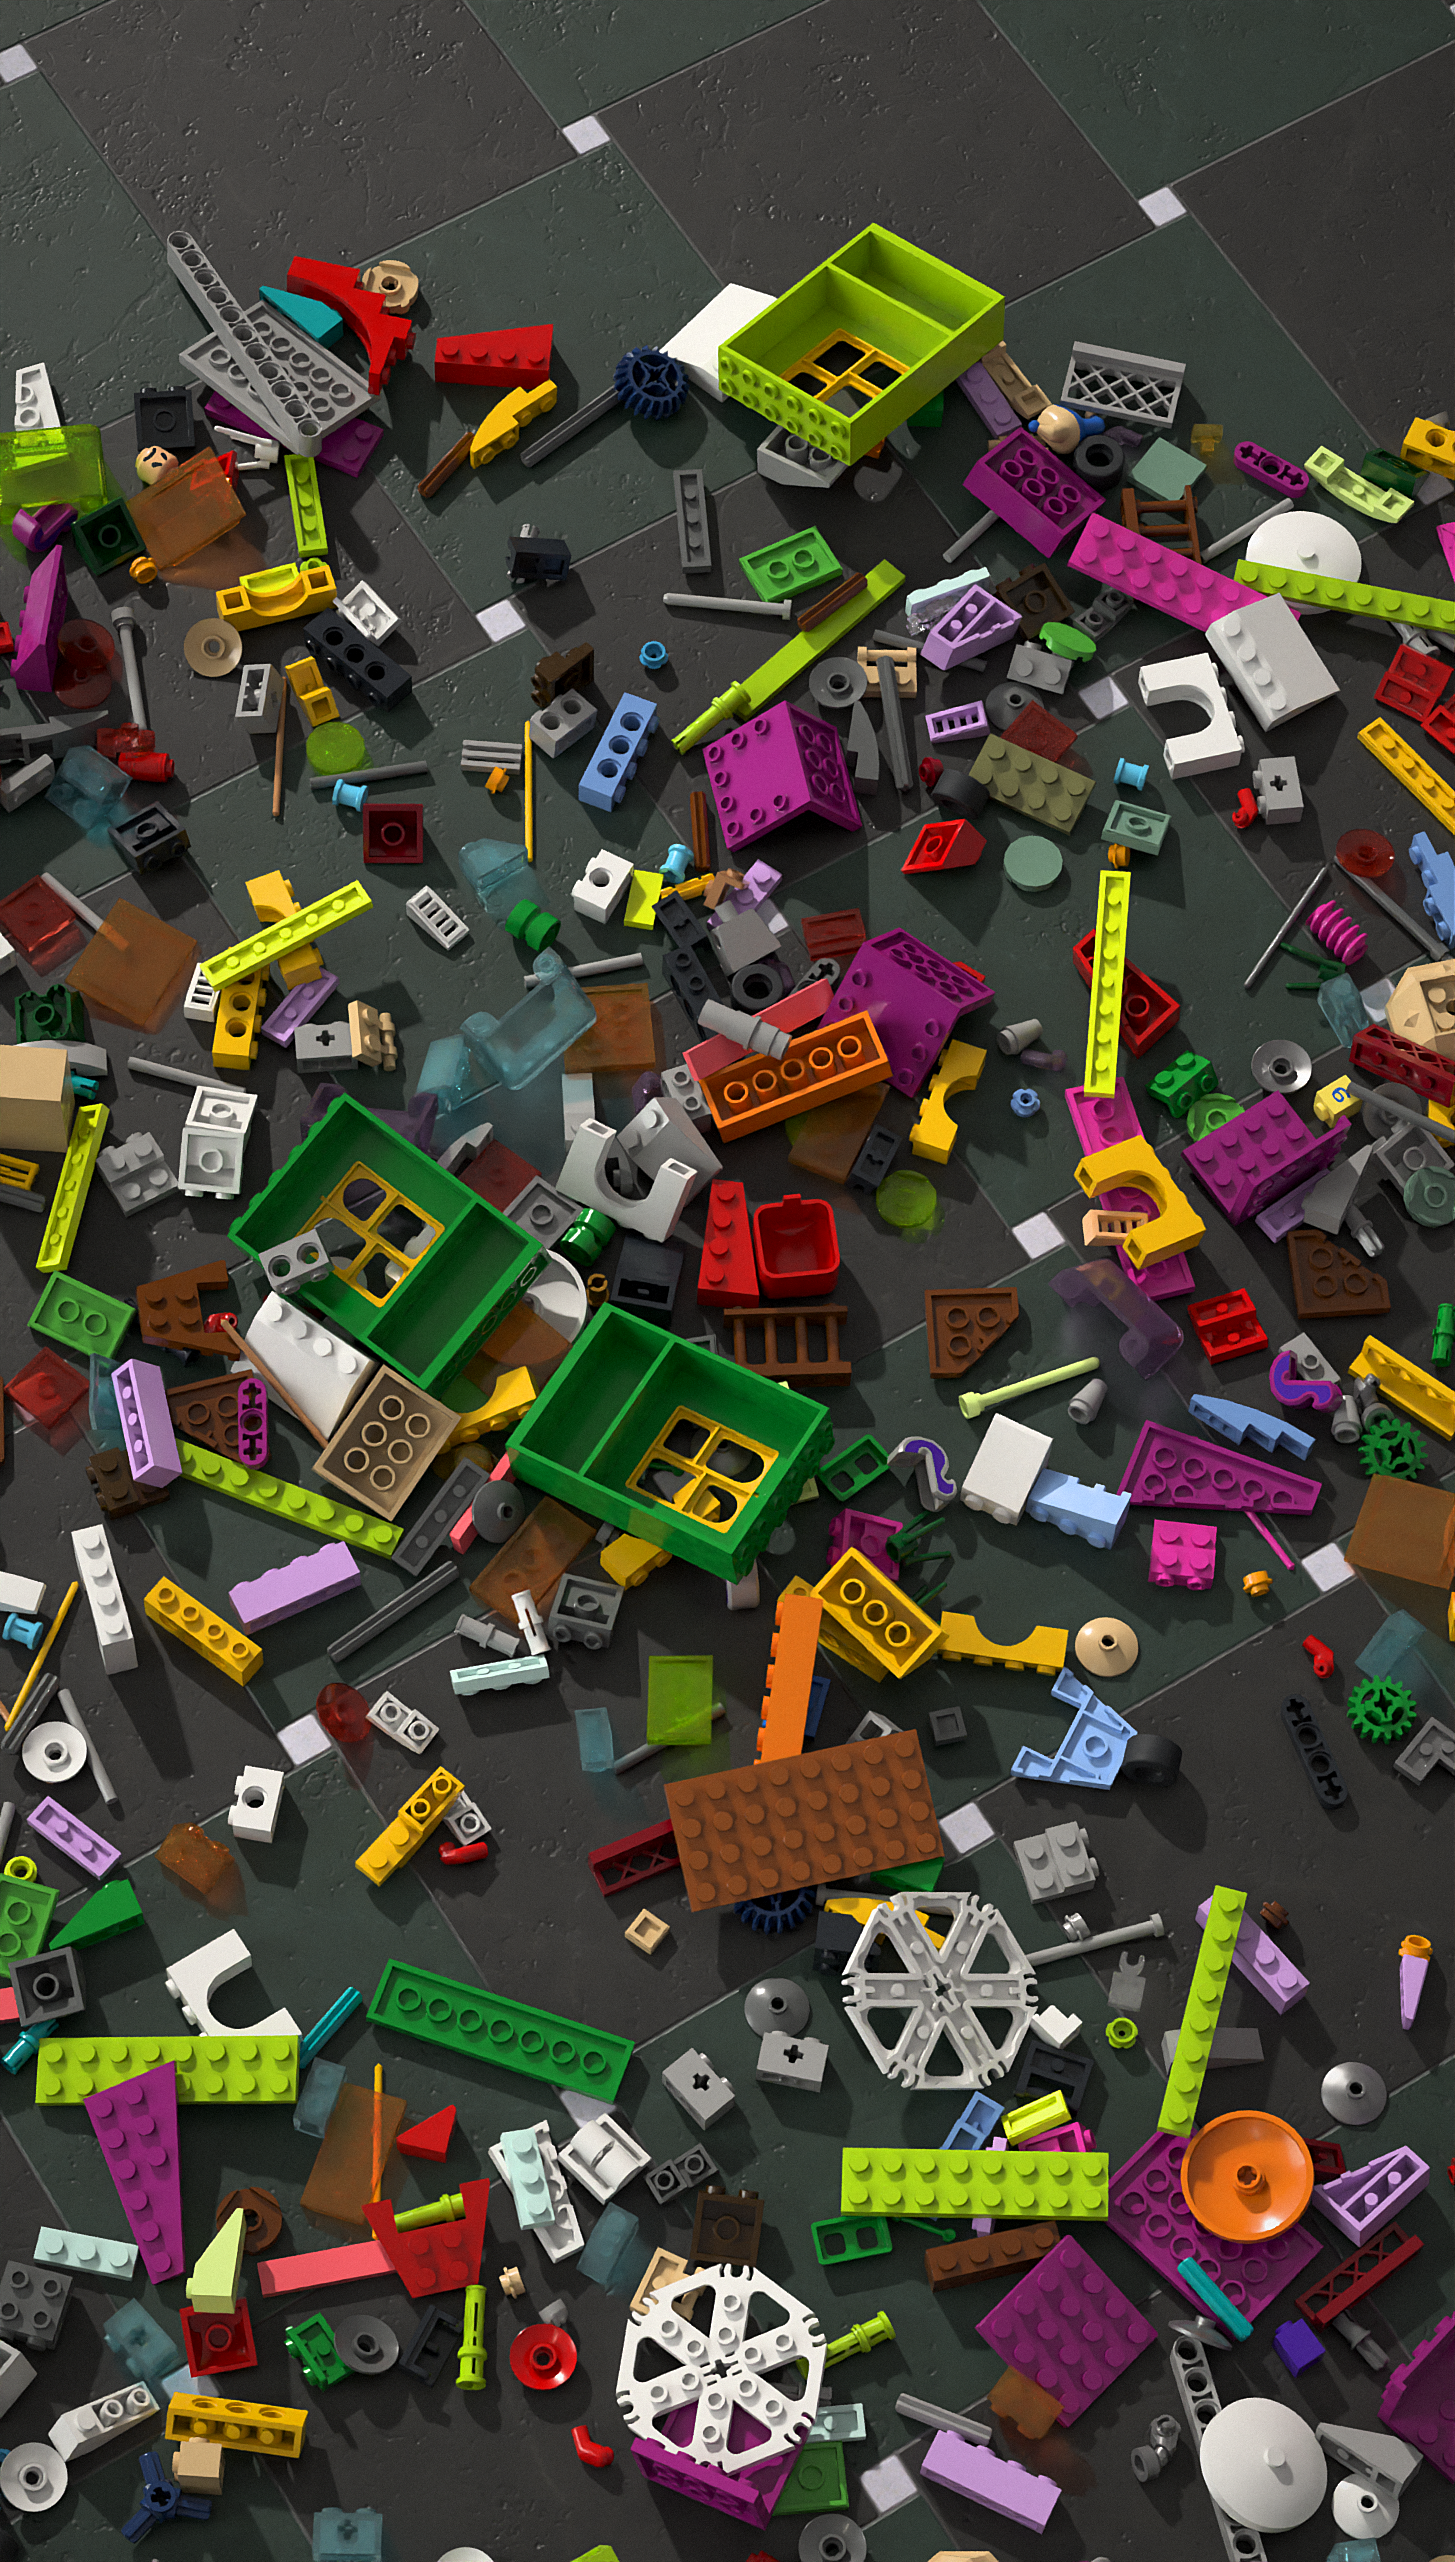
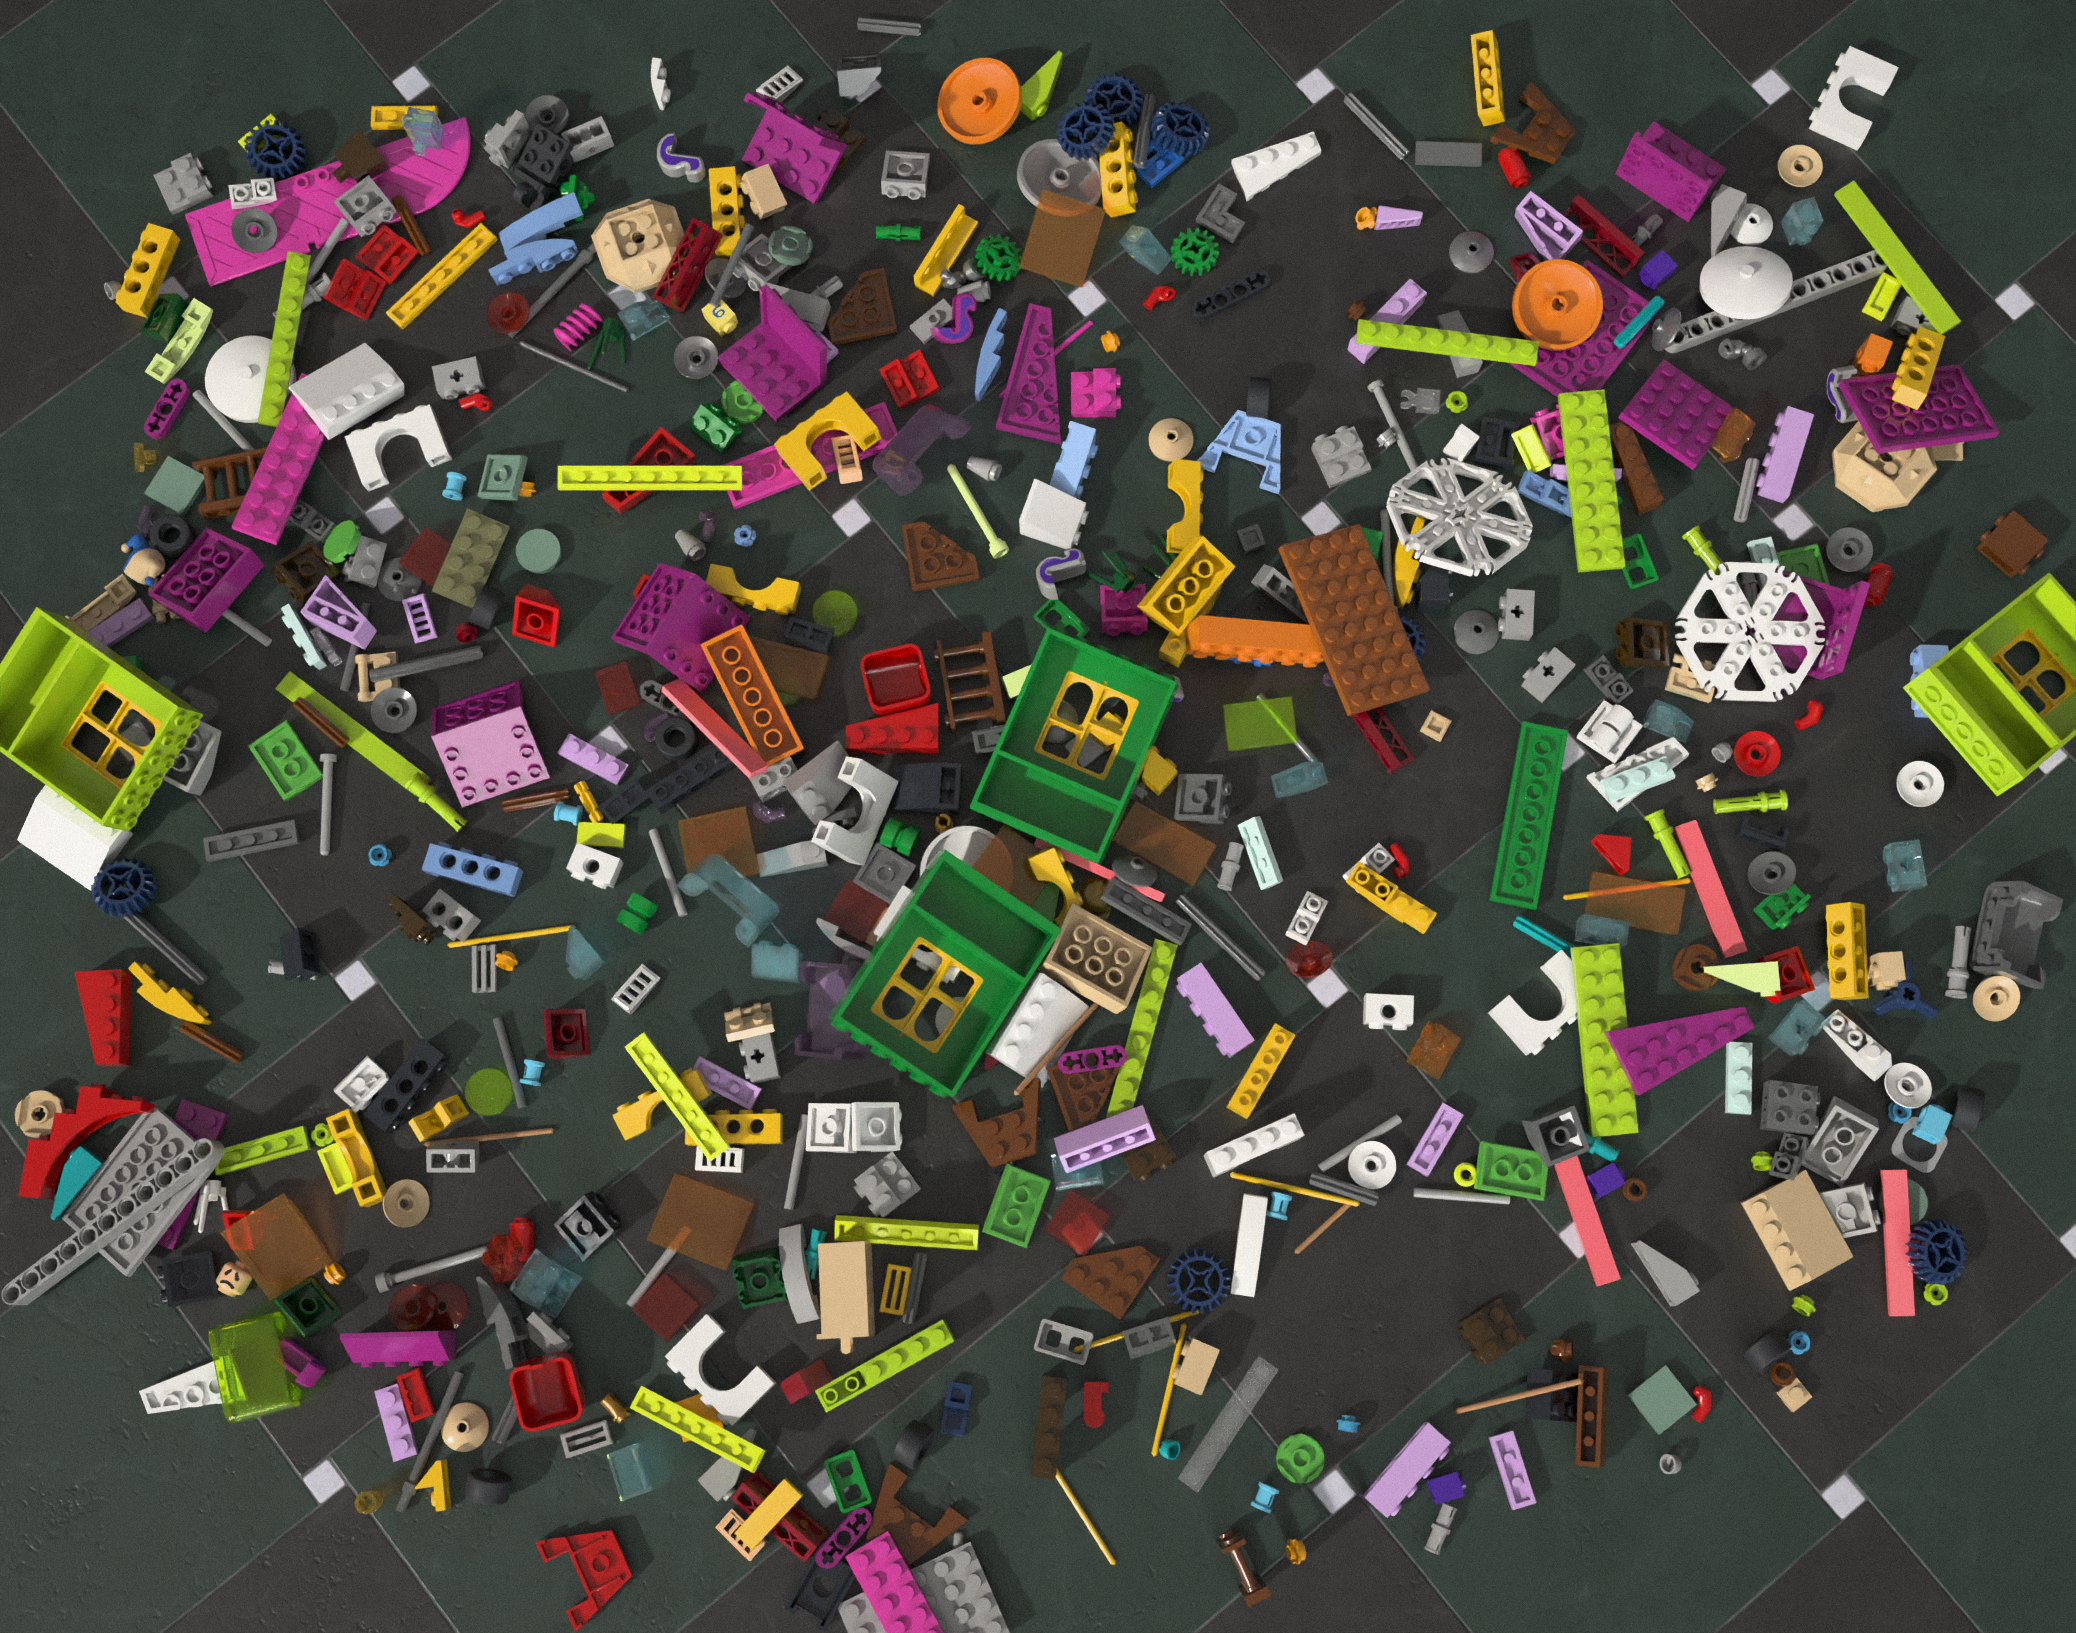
camera: 90 degrees left, 15 degrees up
green slope [49,1879,144,1952] -> none
red arm [203,1312,238,1333] -> none
light grey brick [258,1229,335,1295] -> none
red wing [361,2178,490,2298] -> none
white pin [511,1589,551,1656] -> none
light grey piece [698,999,792,1060] -> none
medium nougat bracket [703,868,750,910] -> none
light grey torso [710,900,781,977] -> none
dark grey slope [846,701,879,795] -> none
light grey fence [1060,341,1186,428] -> none

